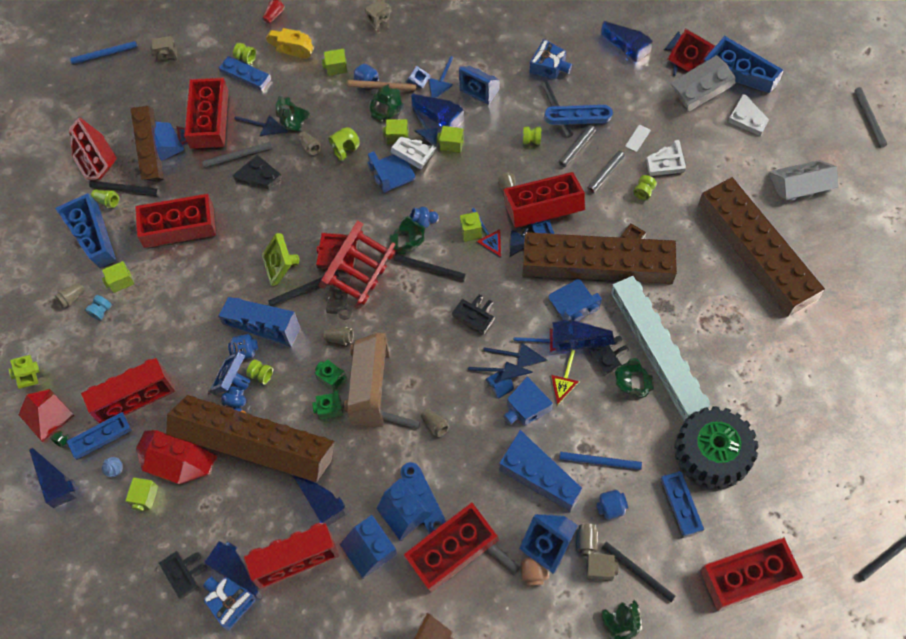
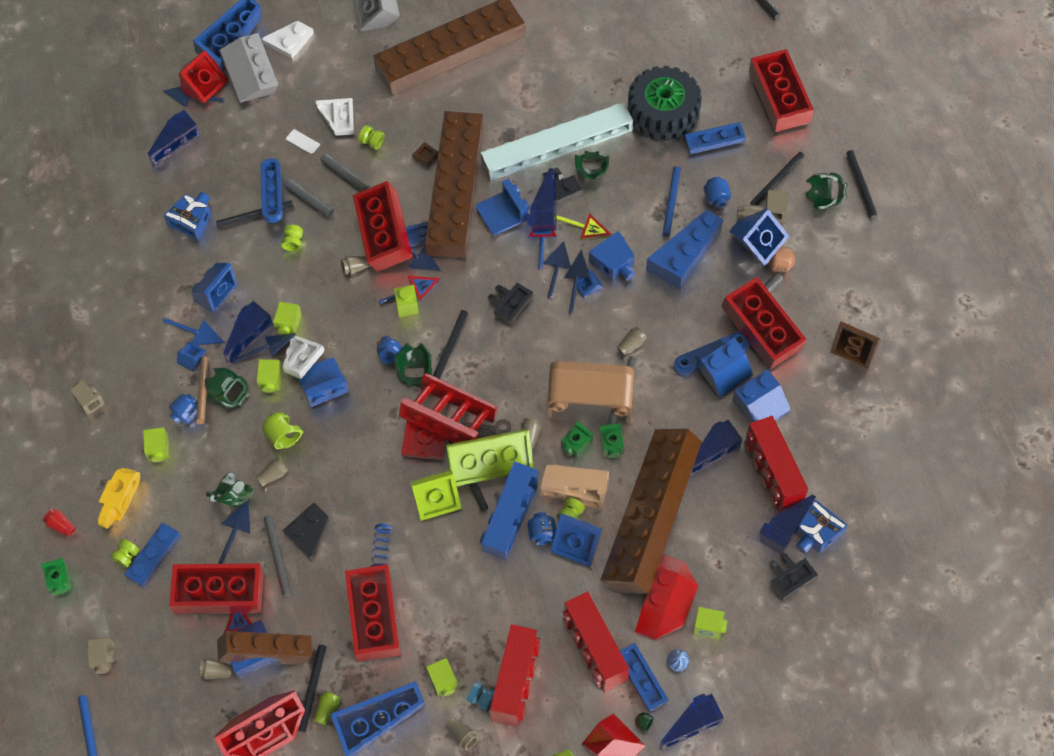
camera: 90 degrees left, 0 degrees up
blue animal [221,386,246,413] -> none
none -> green brick [41,558,73,595]
none -> blue piece [370,523,392,567]
none -> lime tile [445,429,534,486]
none -> red brick [490,624,541,728]
none -> light nougat wedge [540,464,609,510]

